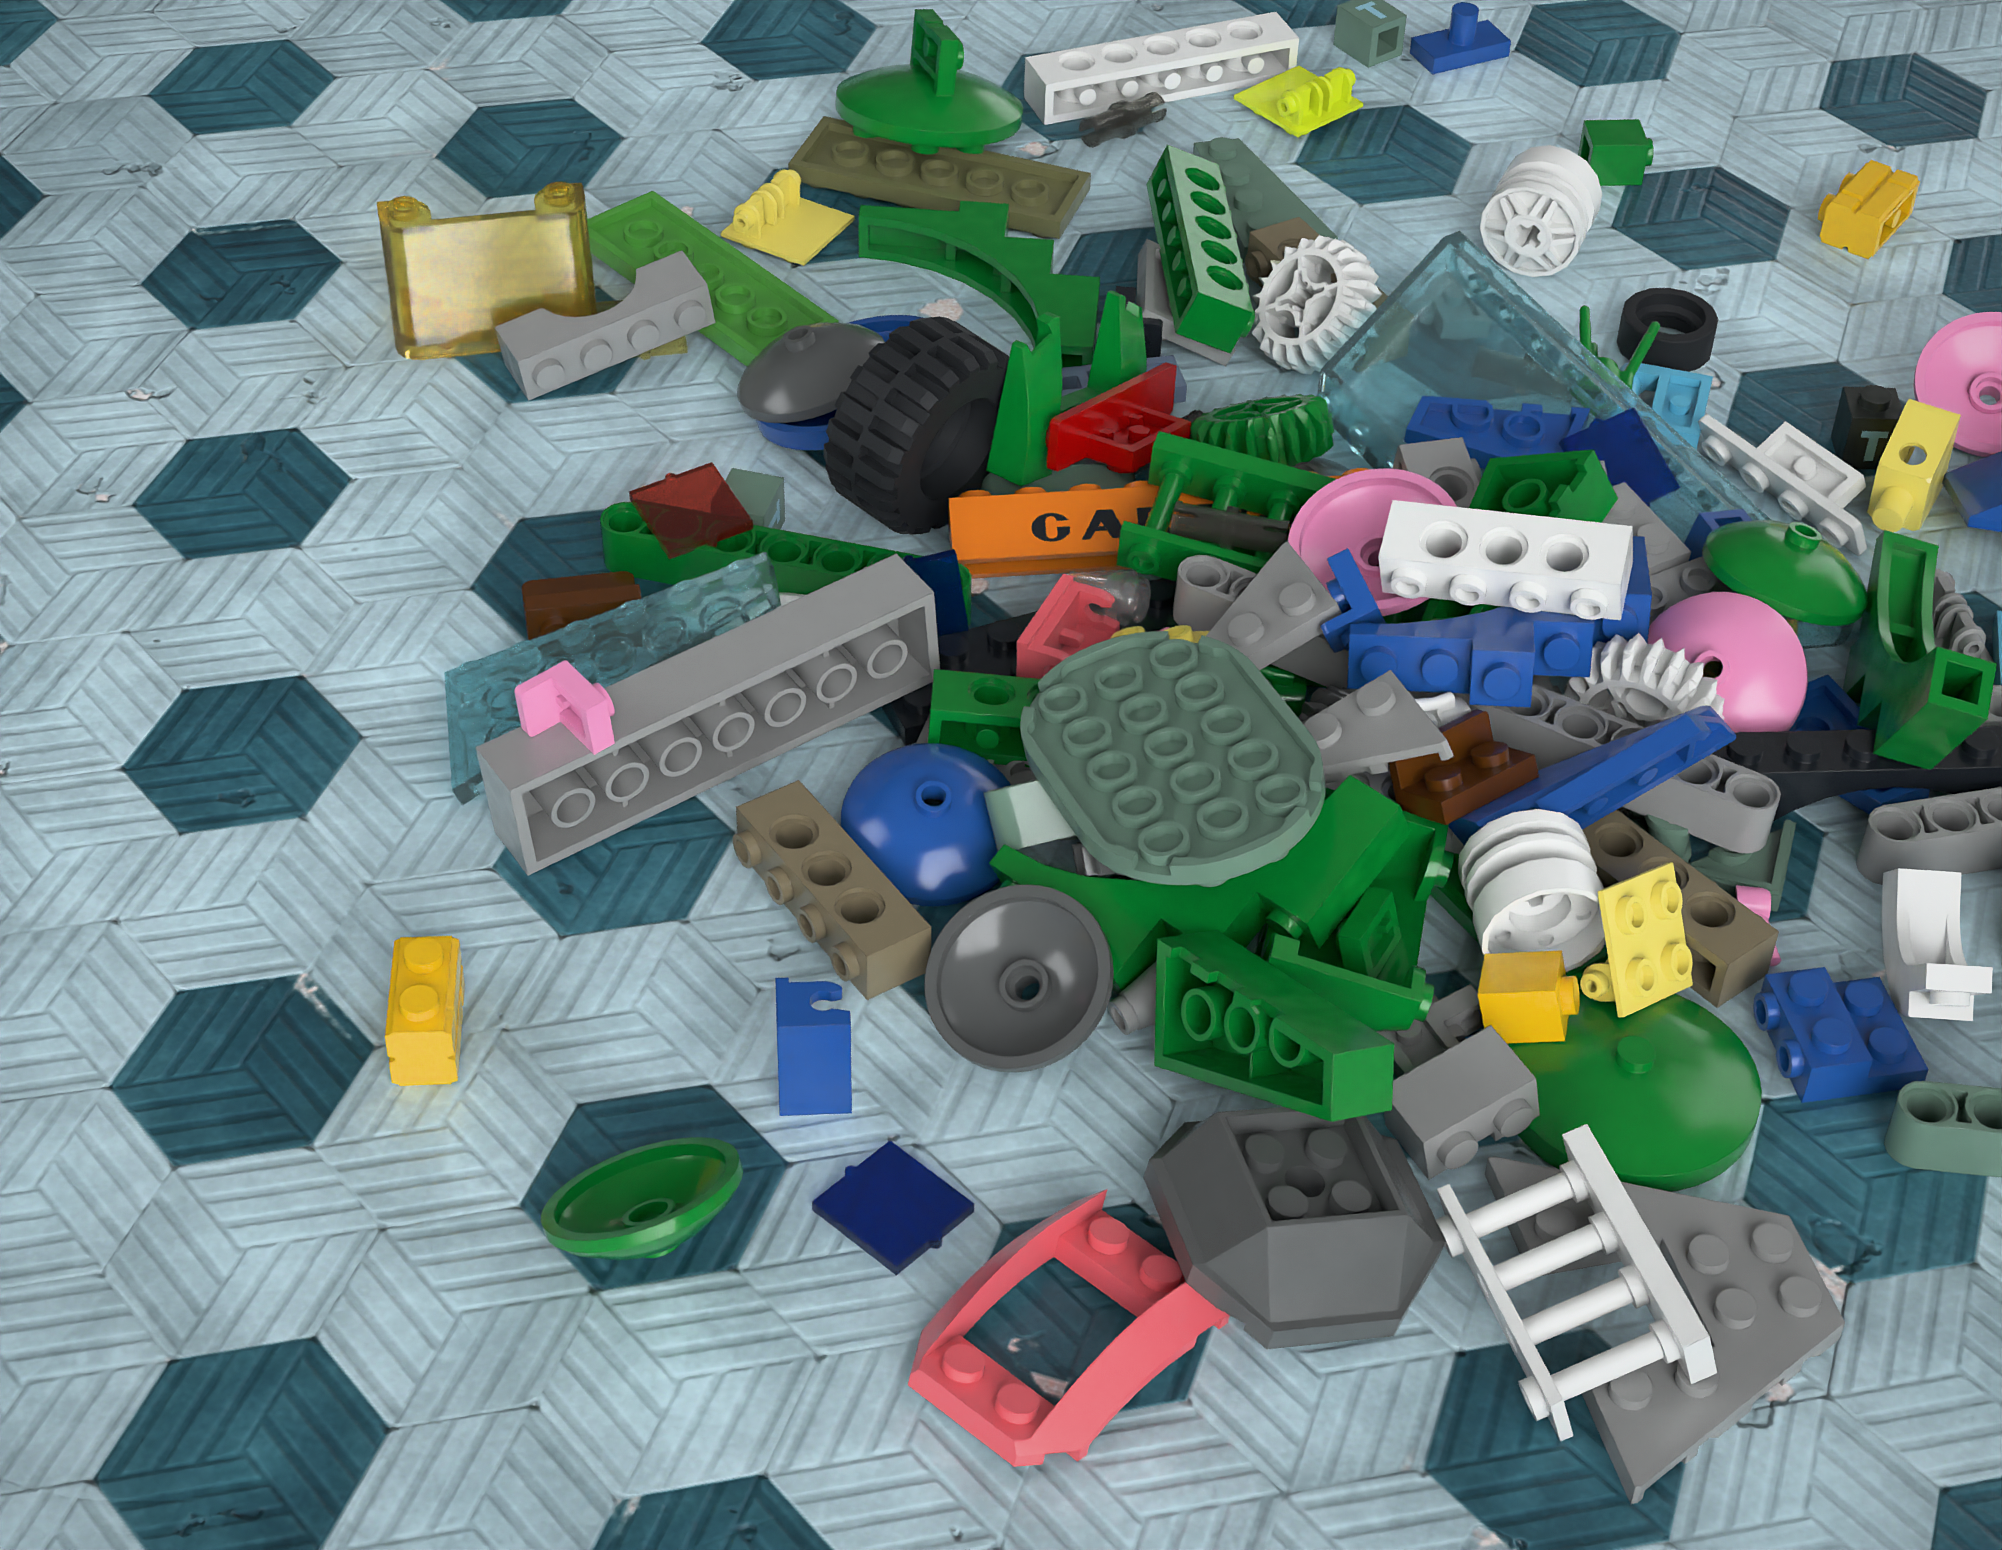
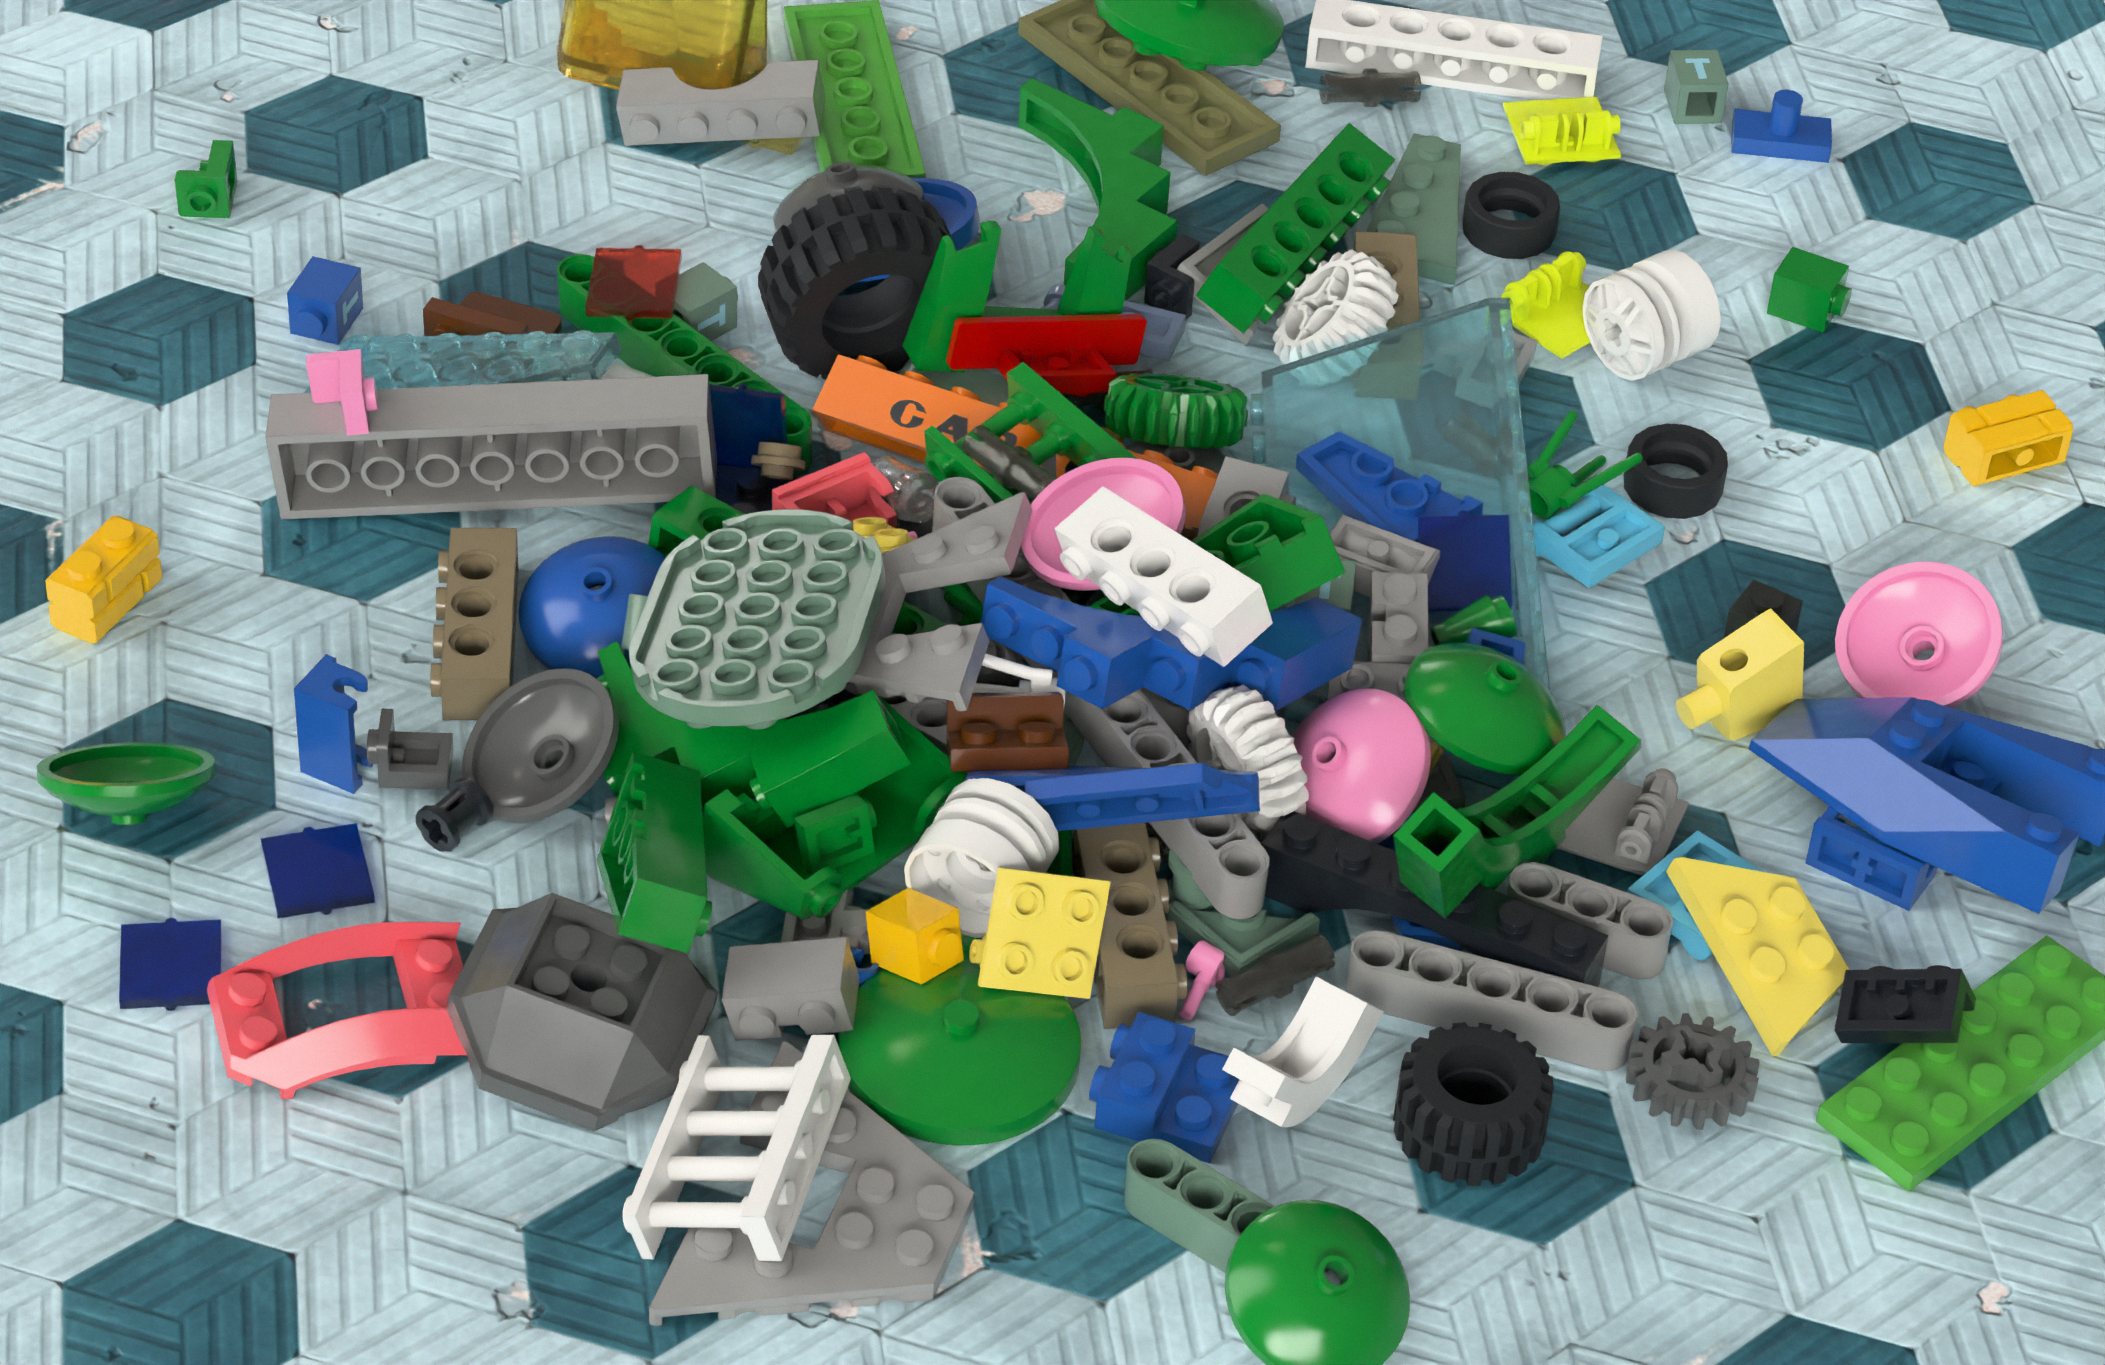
camera: 30 degrees right, 0 degrees up
light yellow hinge [721,169,855,266] -> none
blue bracket [1320,548,1386,653] -> none
white bracket [1698,414,1867,556] -> none
none -> clear blue piece [119,918,222,1011]
none -> green bracket [174,140,238,218]
none -> blue brick [287,256,363,345]
none -> dark grey bracket [367,708,453,790]
none -> black bush [415,777,493,852]
none -> dark tan plate [751,442,806,480]
none -> clear smoke pin [1215,933,1335,1016]
none -> green cone [1430,594,1517,646]
none -> black tyre [1462,172,1560,259]
none -> neon yellow hinge [1488,251,1590,359]

